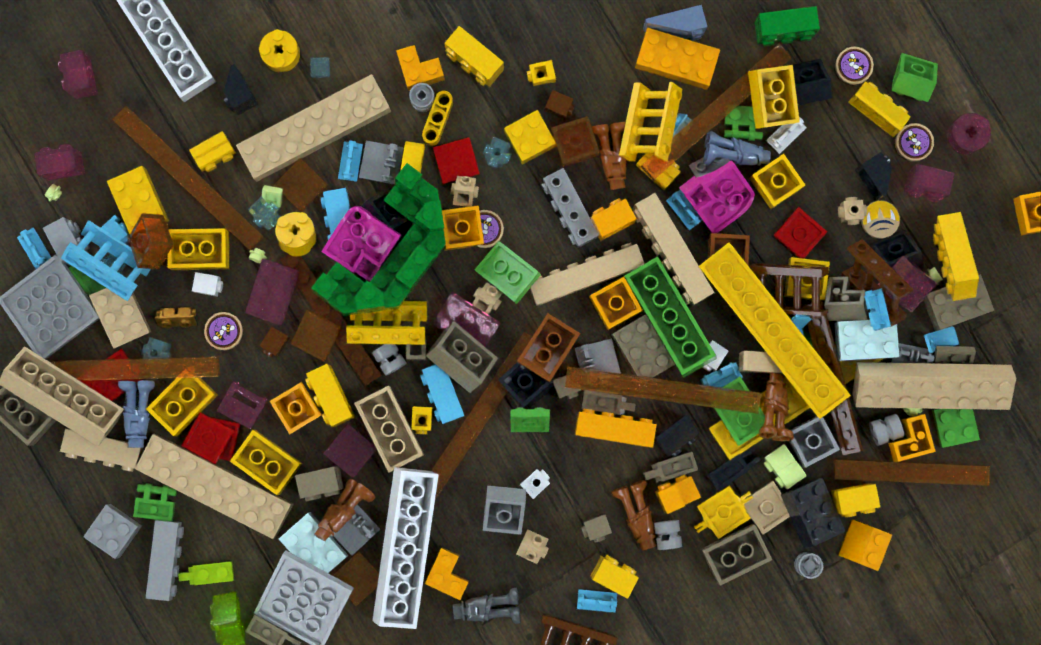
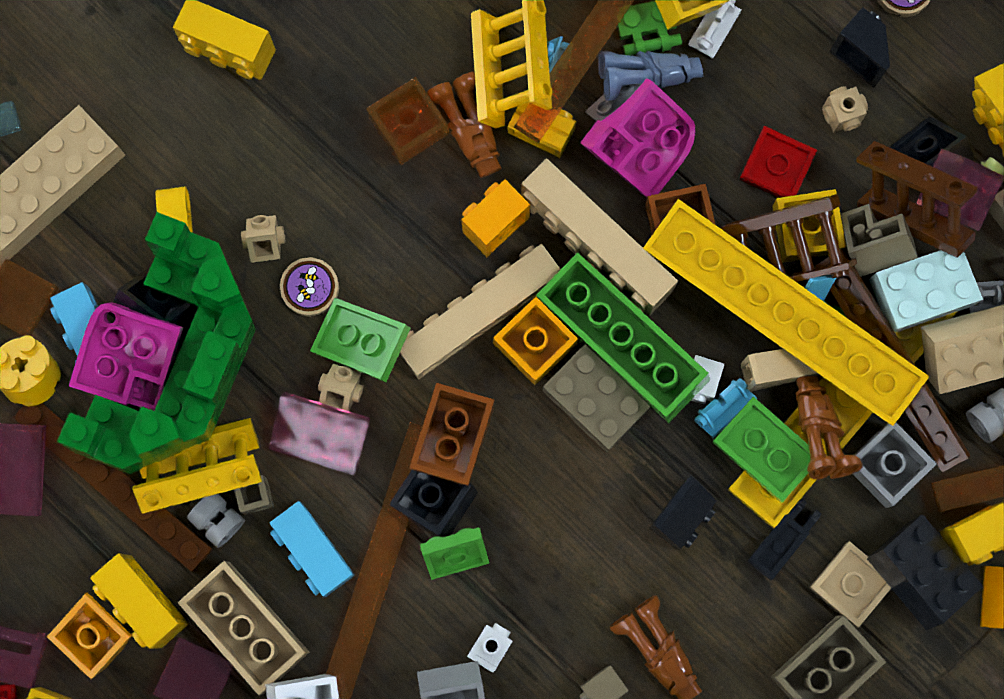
camera: 10 degrees left, 5 degrees down
reddish brown brick [260,326,290,358] -> none
clear orange tile [291,309,341,362] -> none
medium azure hinge [338,141,363,182] -> none
light grey hinge [359,141,403,184] -> none
light orange brick [396,45,445,91] -> none
light grey wheel [409,83,435,112] -> none
yellow brick [411,407,433,434] -> none
yellow beam [422,91,453,146] -> none
dark tan brick [426,321,498,393] -> none
red tile [433,137,480,185] -> none
light orange slope [442,206,484,251] -> none
clear light blue brick [483,137,512,169] -> none
yellow brick [504,110,556,165] -> none
yellow brick [526,60,556,86] -> none
light grey brick [542,168,599,248] -> none
reddish brown brick [545,90,575,120] -> none
dark tan brick [552,372,583,399] -> none
clear orange plate [565,367,761,414] -> none
light grey hinge [575,339,621,385] -> none
light orange brick [575,409,657,448] -> none
dark tan hinge [581,390,636,415] -> none
dark tan hinge [643,452,698,482] -> none
light grey wheel [654,520,683,550] -> none
light orange brick [655,474,701,514] -> none
medium azure hinge [666,190,702,230] -> none
yellow plate [694,485,754,539] -> none
yellow brick [749,154,805,209] -> none
yellowish green brick [764,444,807,489] -> none
light grey wheel [794,552,823,579] -> none
tile [861,200,900,239] -> none
medium azure hinge [864,288,891,331] -> none
clear pink brick [904,164,955,202] -> none

